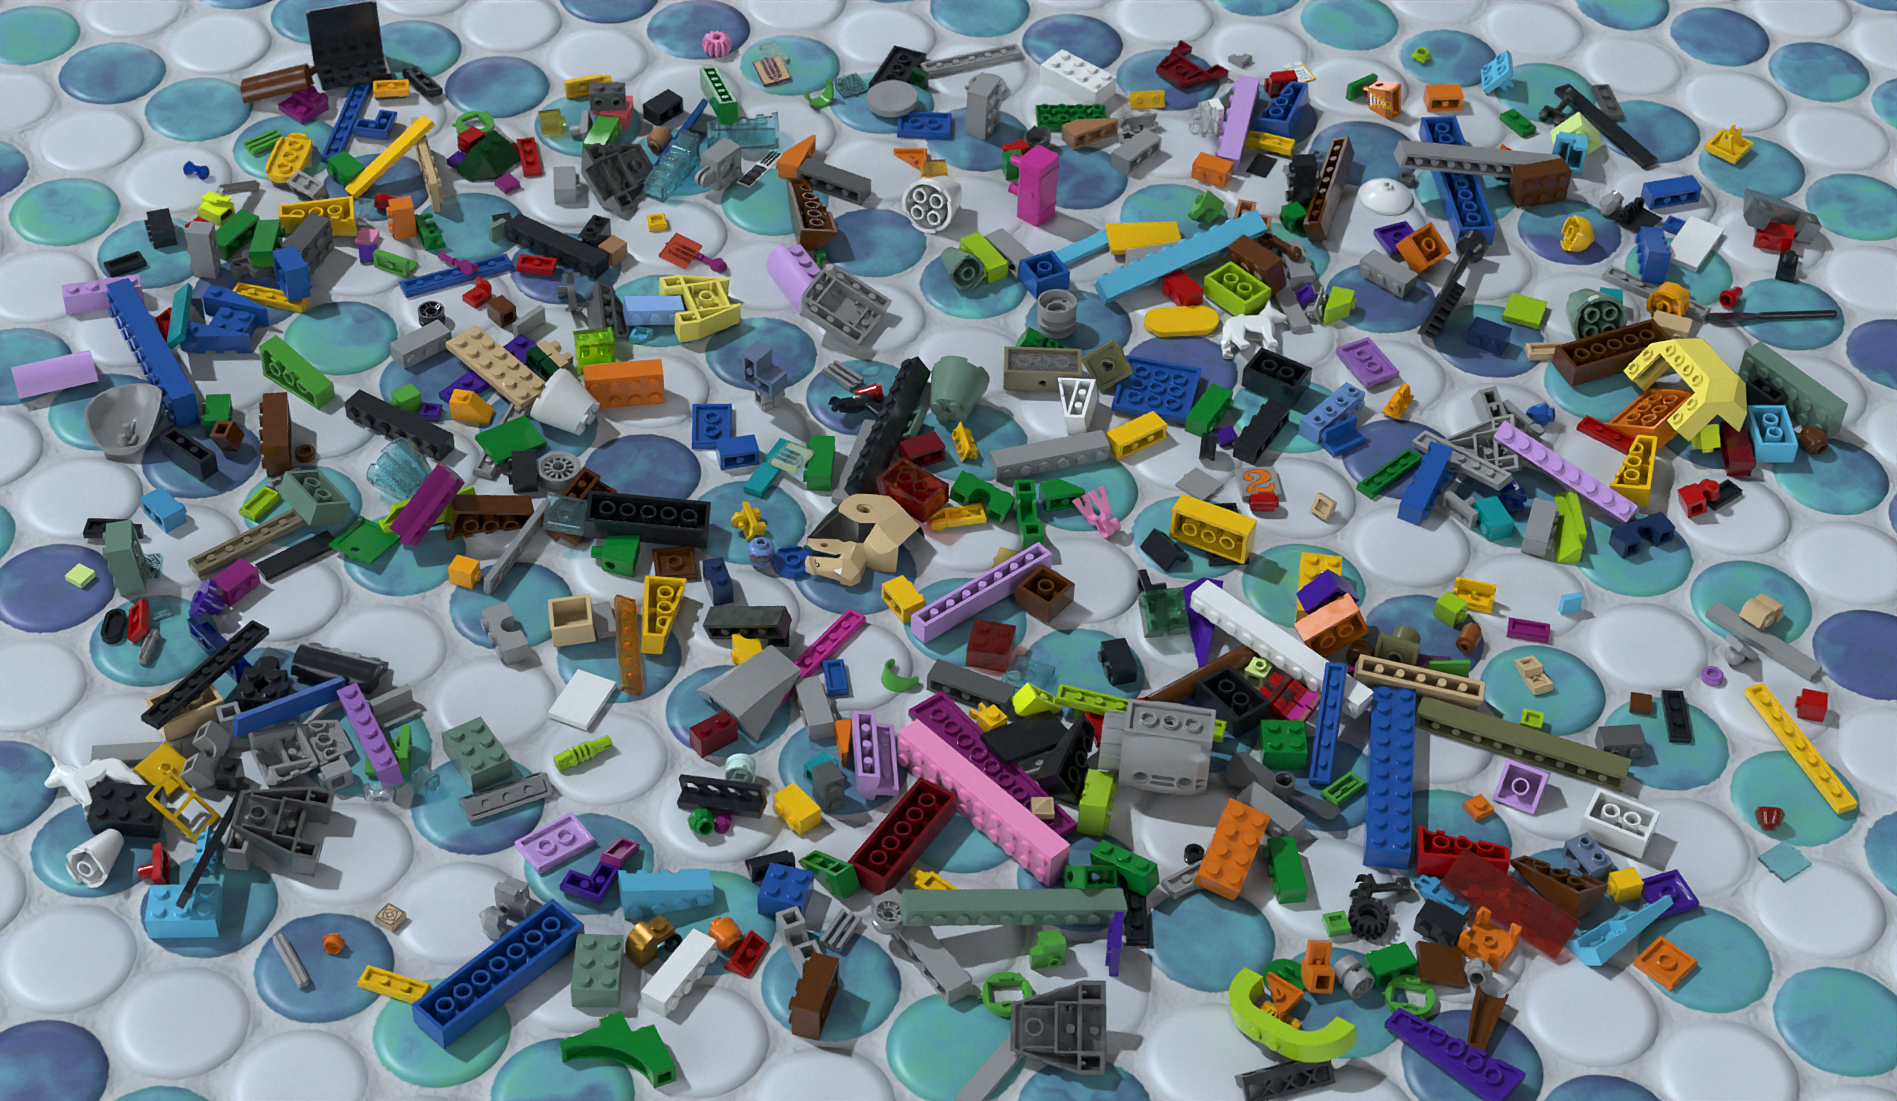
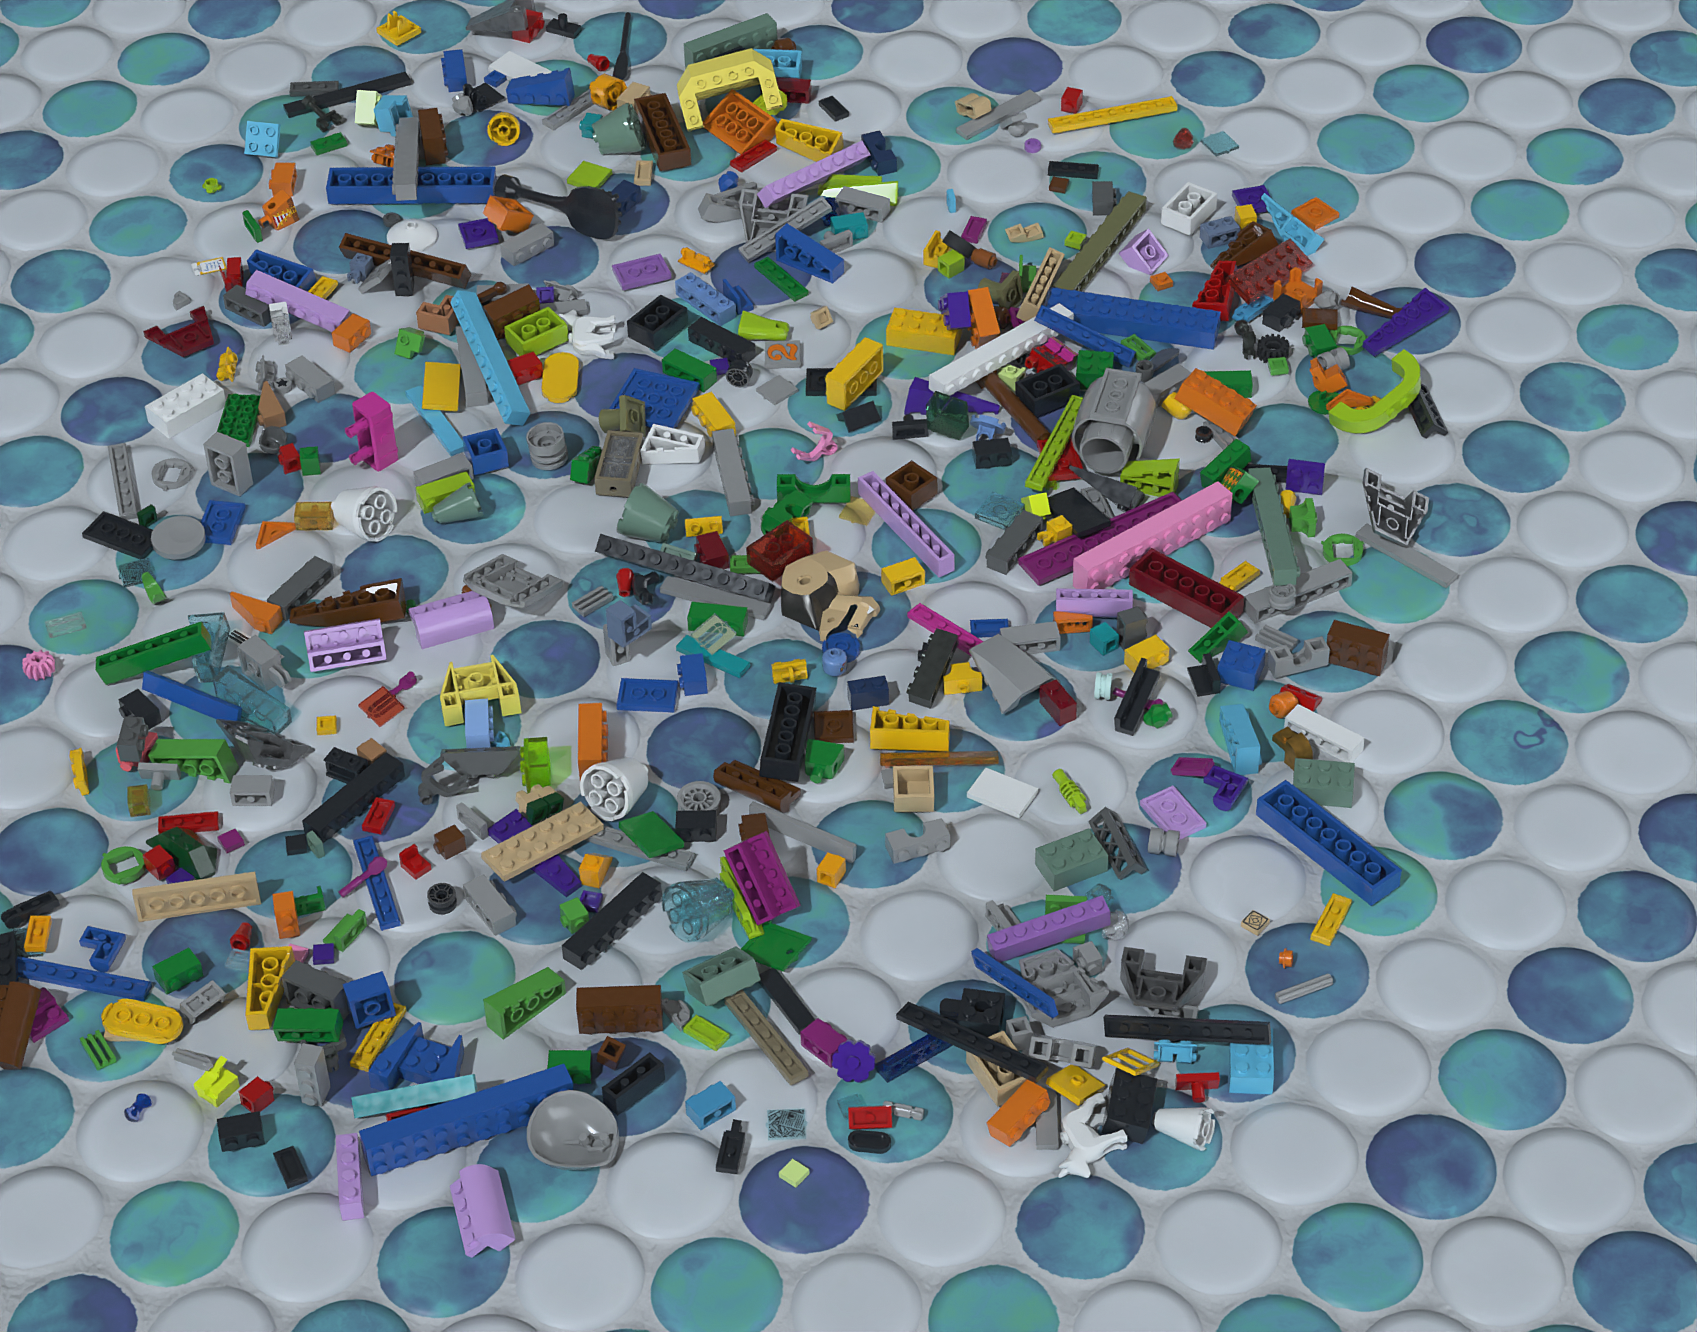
camera: 80 degrees left, 0 degrees up
sand green brick [102,520,147,596] -> none
black brick [213,756,245,793] -> none
green brick [215,209,260,261] -> none
black brick [291,643,389,694] -> none
yellow tile [344,115,435,199] -> none
light grey rock [479,906,507,939] -> none
light grey brick [494,876,531,920] -> none
clear light blue tile [542,493,587,536] -> none
green arch [558,1011,676,1089] -> none
medium nougat head [647,126,673,153] -> none
piece [753,55,791,87] -> none
bright green helmet [881,659,919,692] -> none
clear red brick [966,619,1016,673] -> none
tan tile [1031,797,1054,819] -> none
green slope [1039,479,1085,513] -> none
black sticker [1246,153,1277,178] -> none
red brick [1249,492,1279,512] -> none
green brick [1279,202,1307,233] -> none
lime slope [1323,286,1357,324] -> none
red brick [1677,479,1720,518] -> none
none -> lavender brick [304,618,387,672]
none -> lime piece [738,310,789,341]
none -> black tyre [942,230,976,259]
none -> medium blue tile [970,415,1006,441]
none -> orange brick [987,1079,1051,1147]
none -> light grey wheel [1148,827,1180,857]
none -> yellow cone [1280,490,1297,518]

